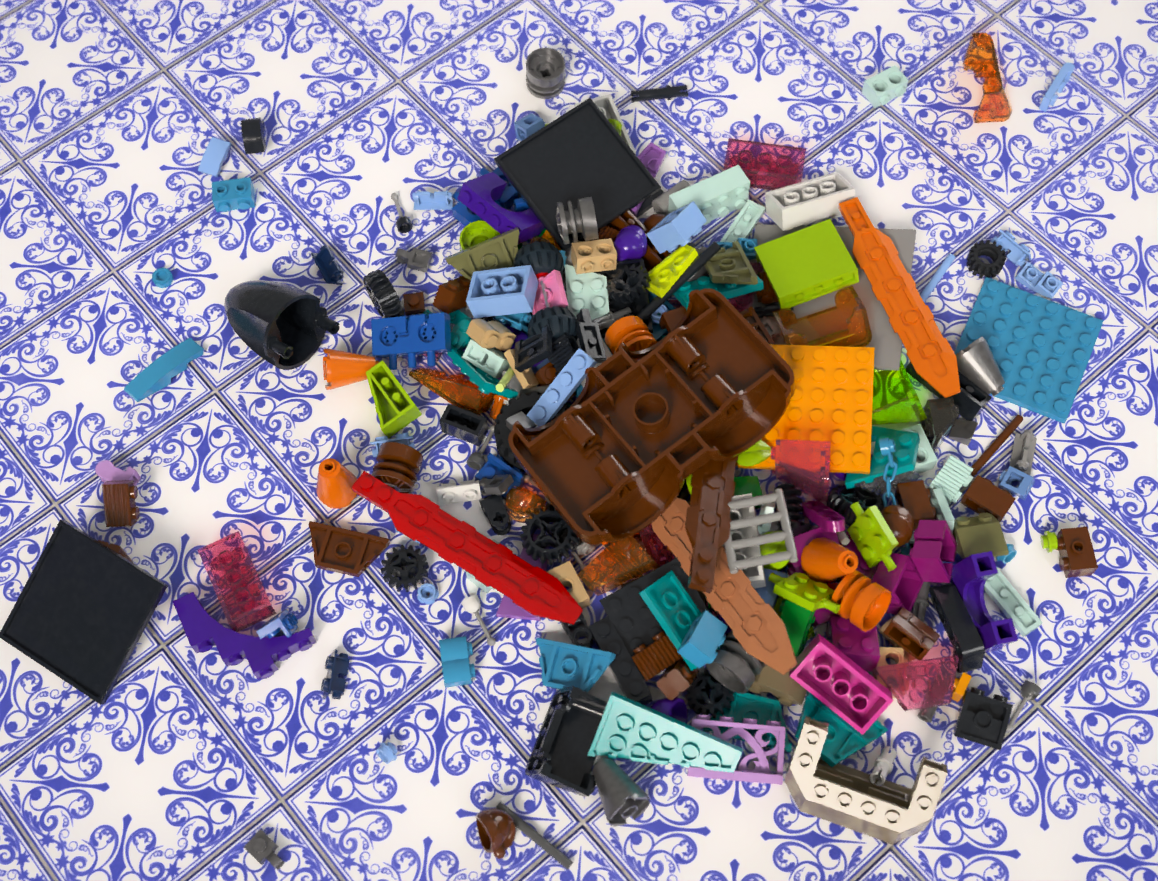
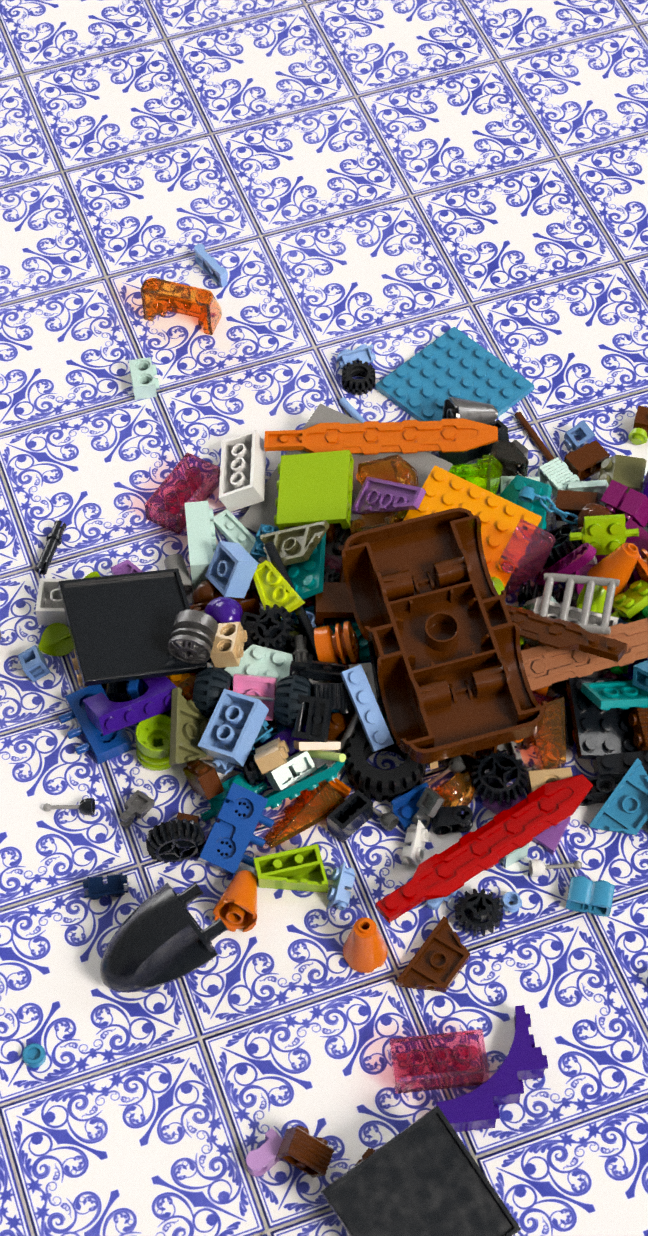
camera: 70 degrees left, 10 degrees down
dark azure slope [124,338,204,402] -> none
blue bracket [256,609,298,639] -> none
dark blue hinge [321,650,350,700] -> none
reddish brown wheel [371,442,423,494] -> none
light blue hinge [413,190,453,210] -> none
flat silver slope [505,411,537,431] -> none
light grey hinge [1009,429,1037,475] -> none
light blue slope [1014,262,1063,299] -> none
none -> medium lavender wing [351,476,426,515]

